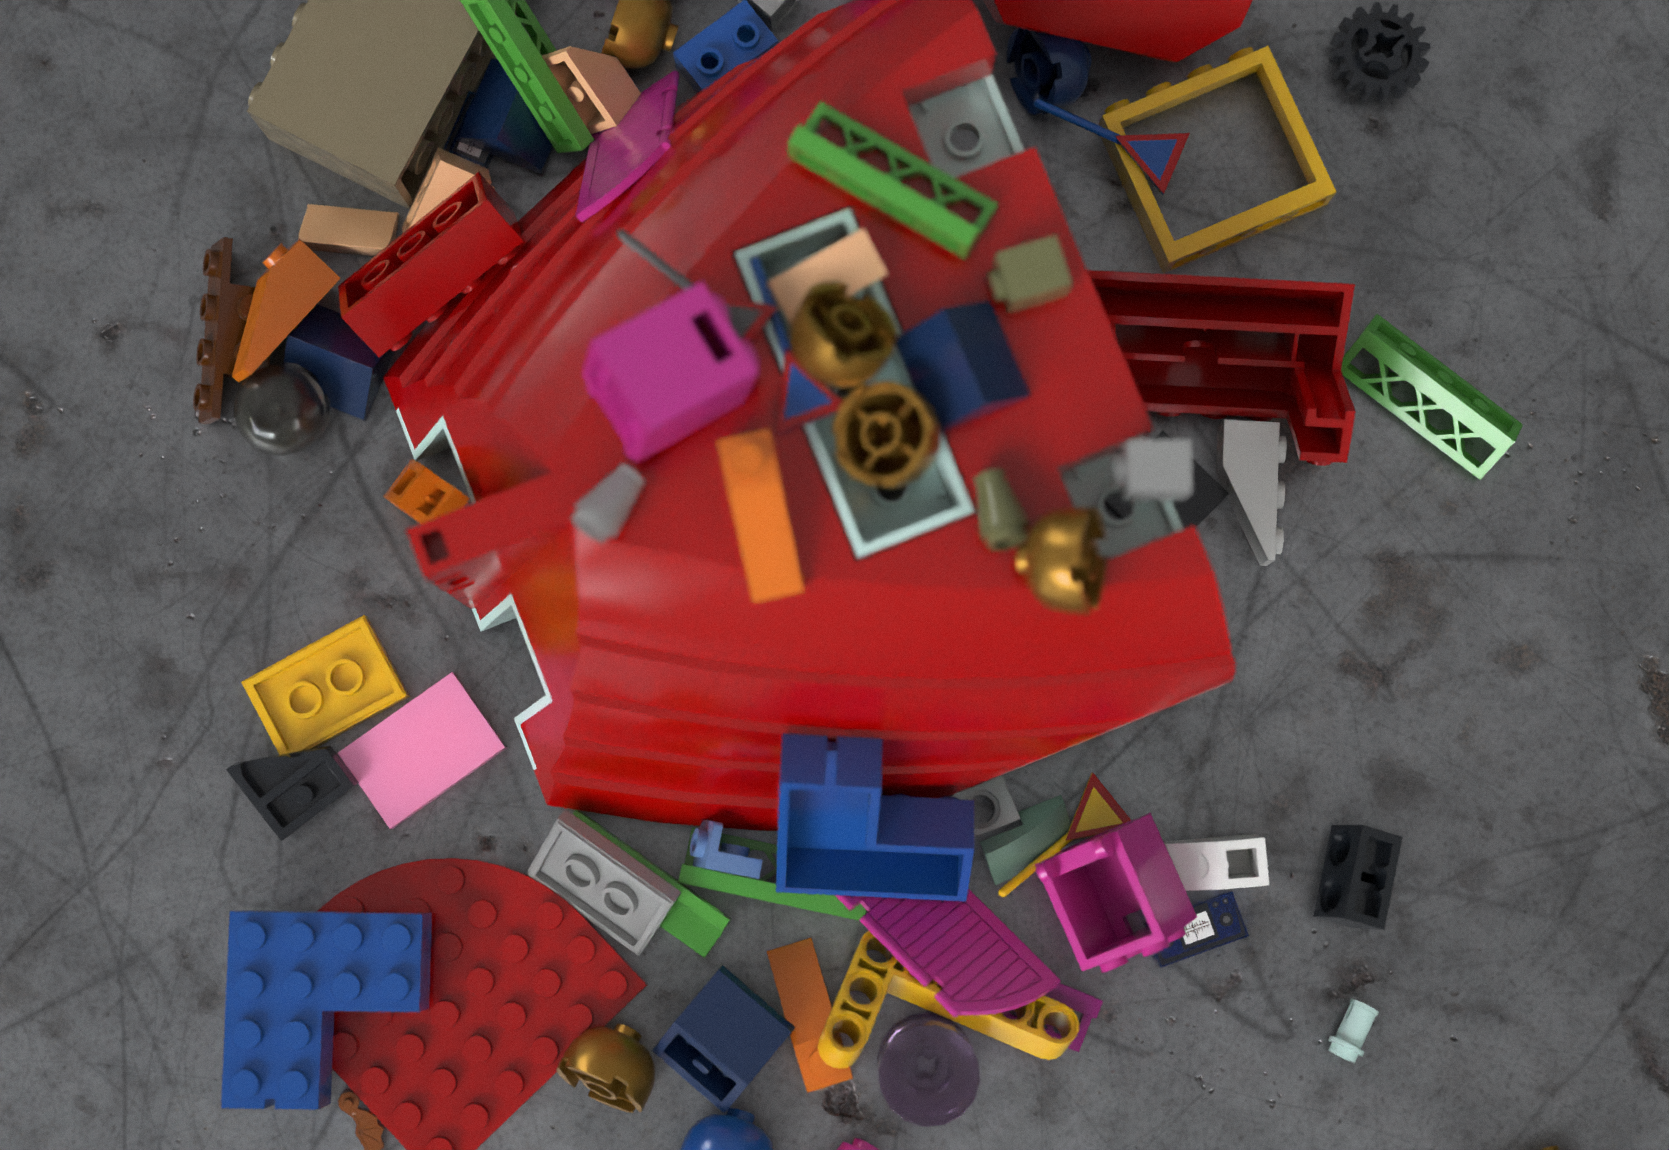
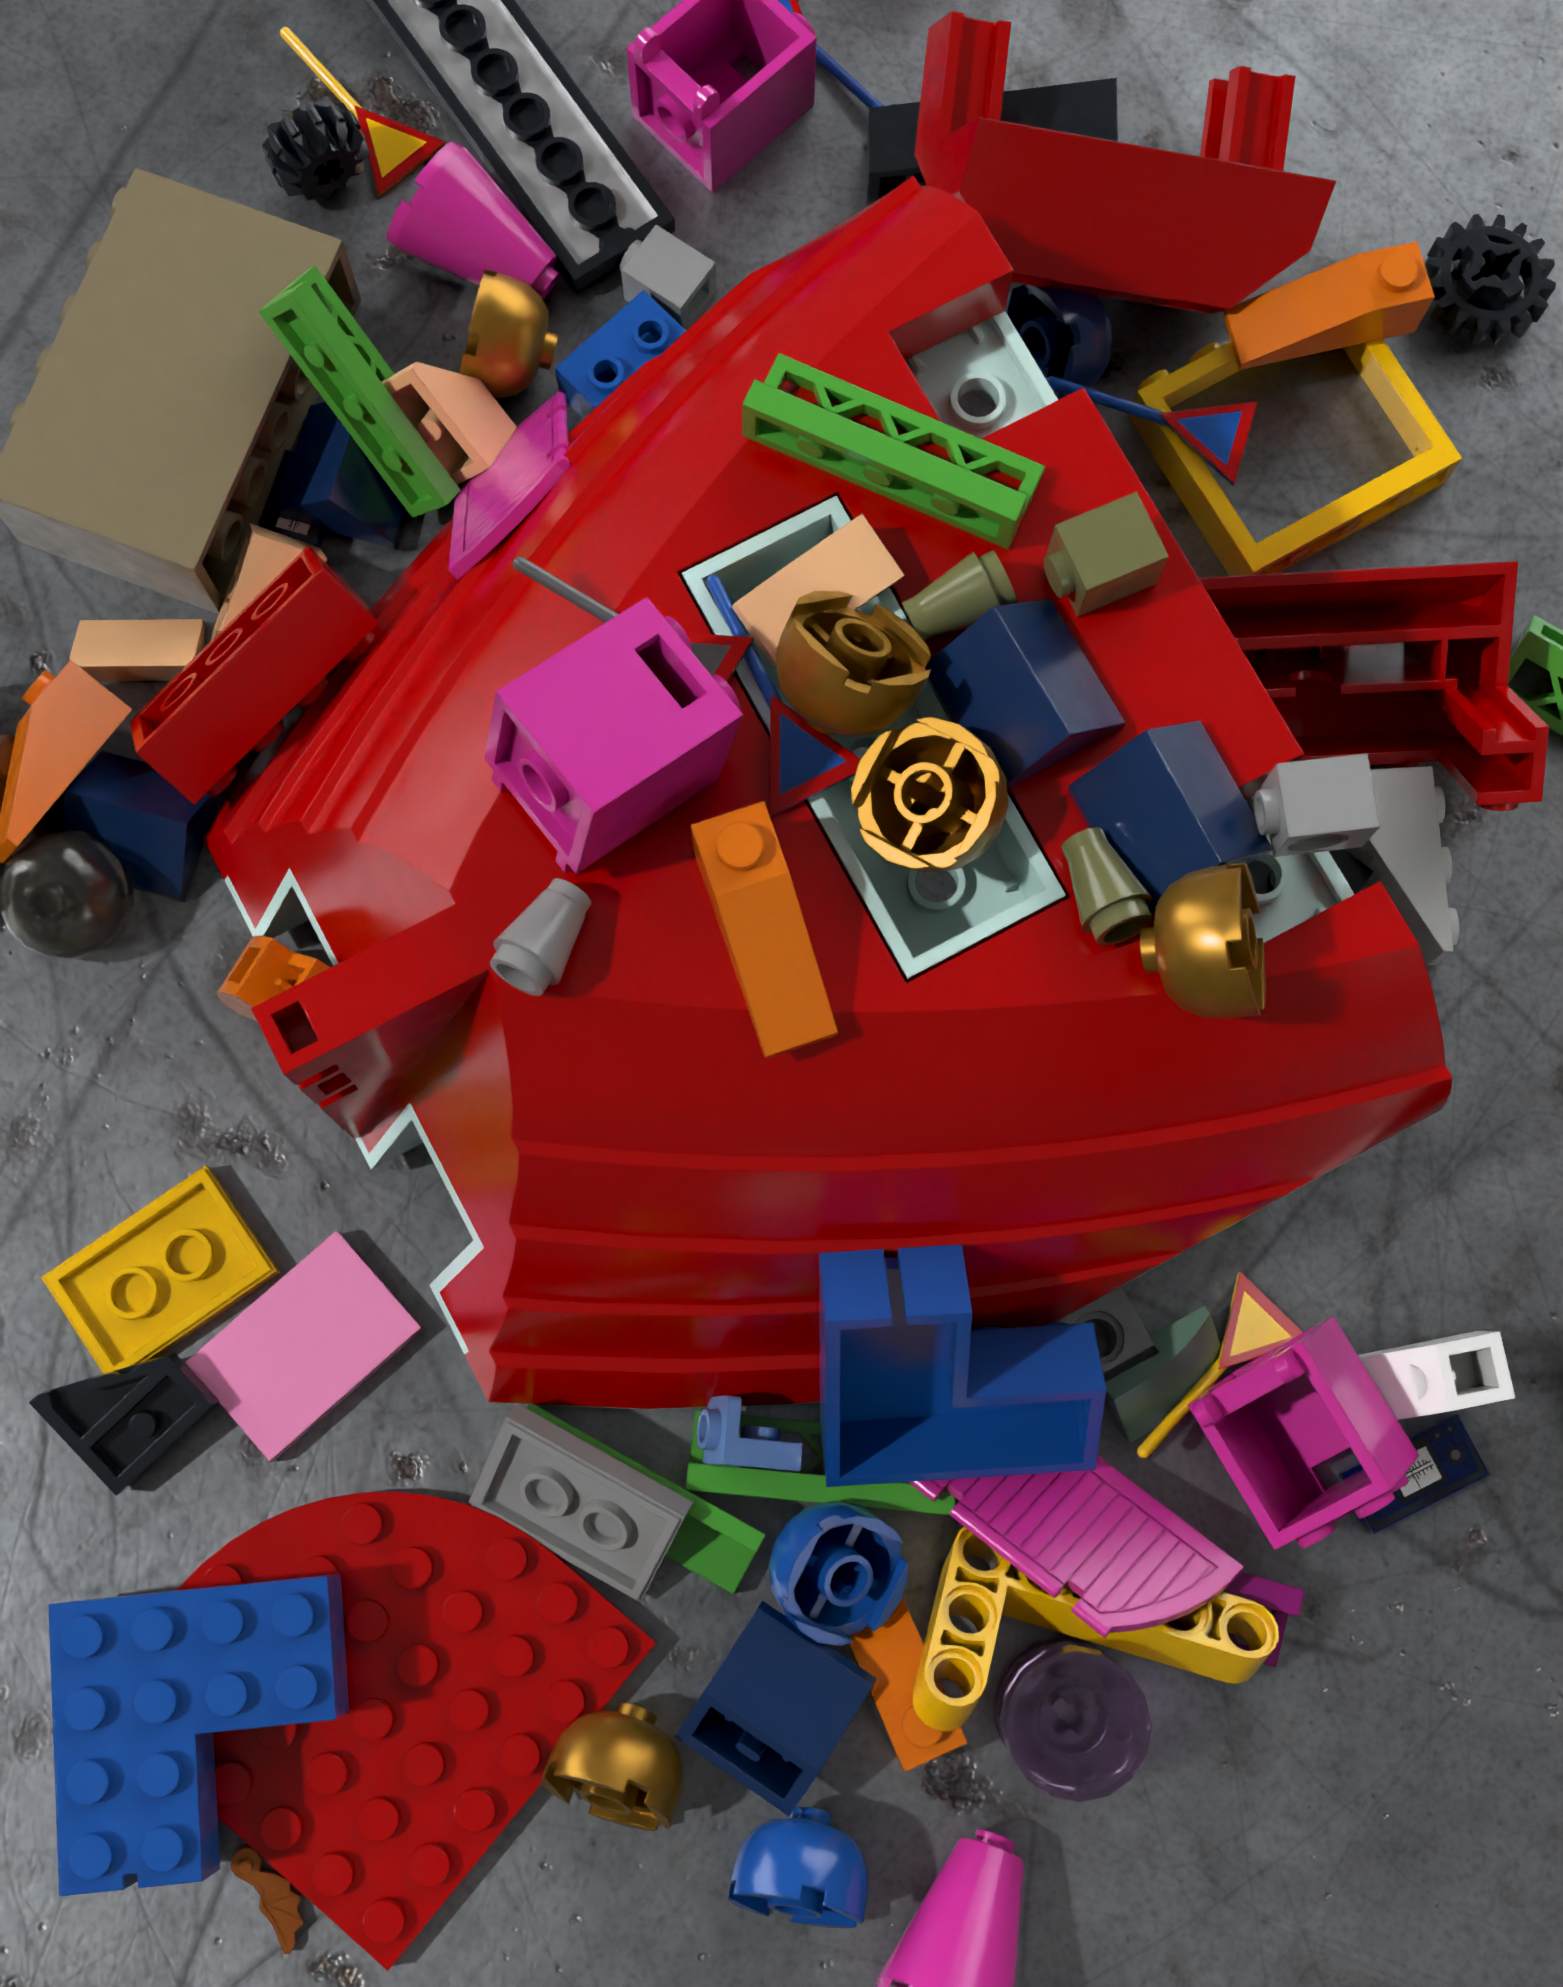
camera: 10 degrees left, 5 degrees down
none -> blue cylinder [769,1501,909,1646]
none -> olive cone [901,550,1018,641]
none -> dark blue slope [1067,720,1273,913]
none -> orange slope [1223,241,1435,370]

